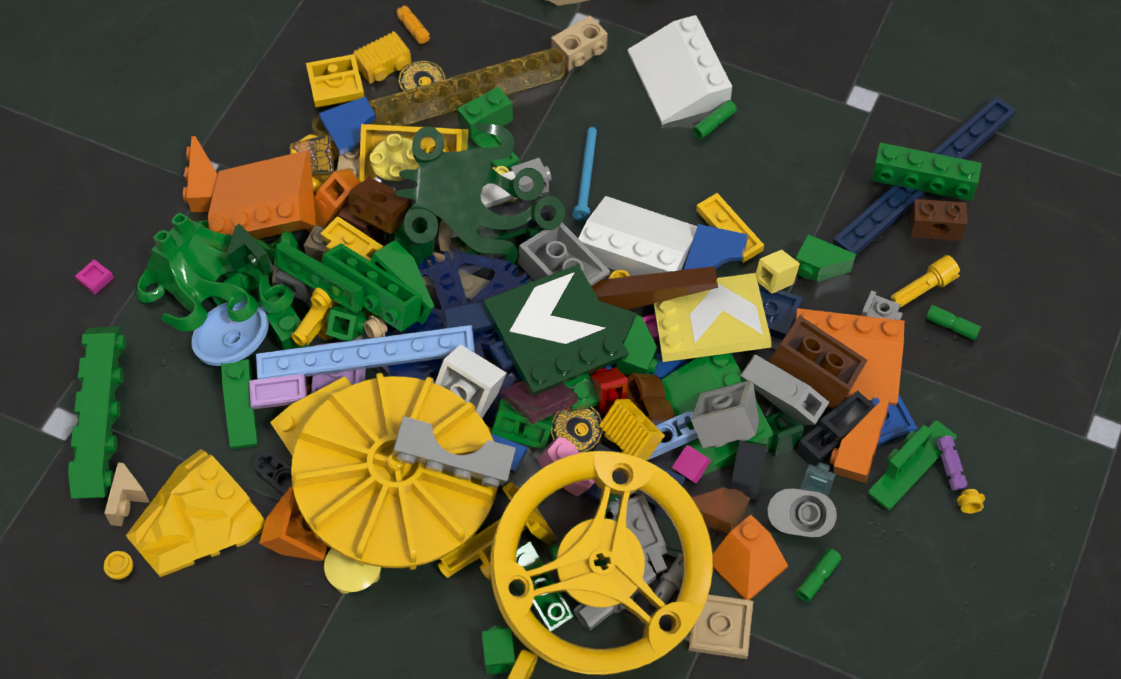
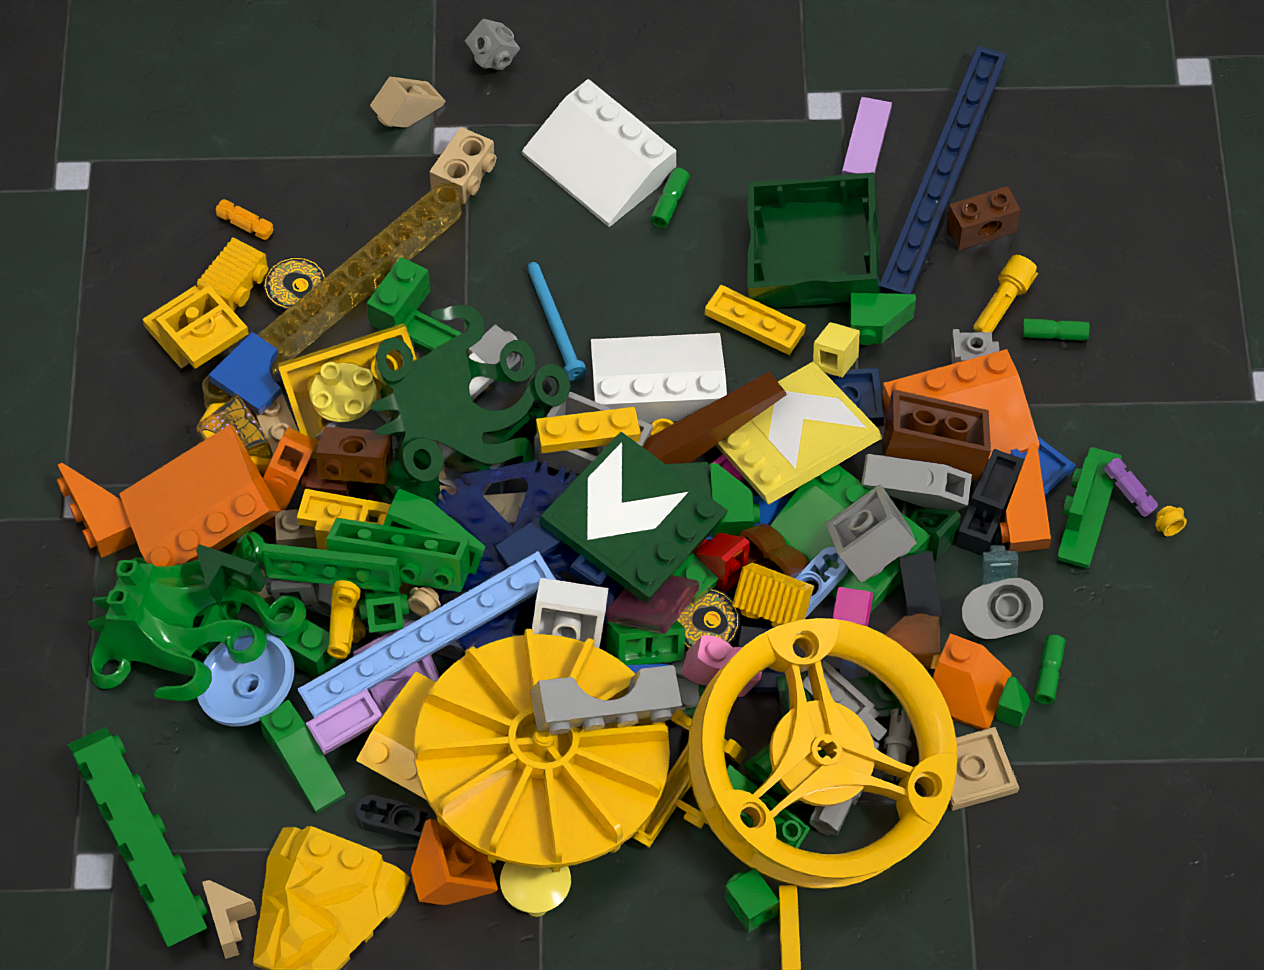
camera: 25 degrees left, 0 degrees up
dark pink tile [75,259,114,295] -> none
blue tile [684,224,749,270] -> none
green brick [871,143,982,201] -> none
none -> yellow plate [536,407,641,454]
none -> dark green tile [747,172,880,308]
none -> lavender tile [842,97,892,175]
none -> green slope [995,676,1030,729]

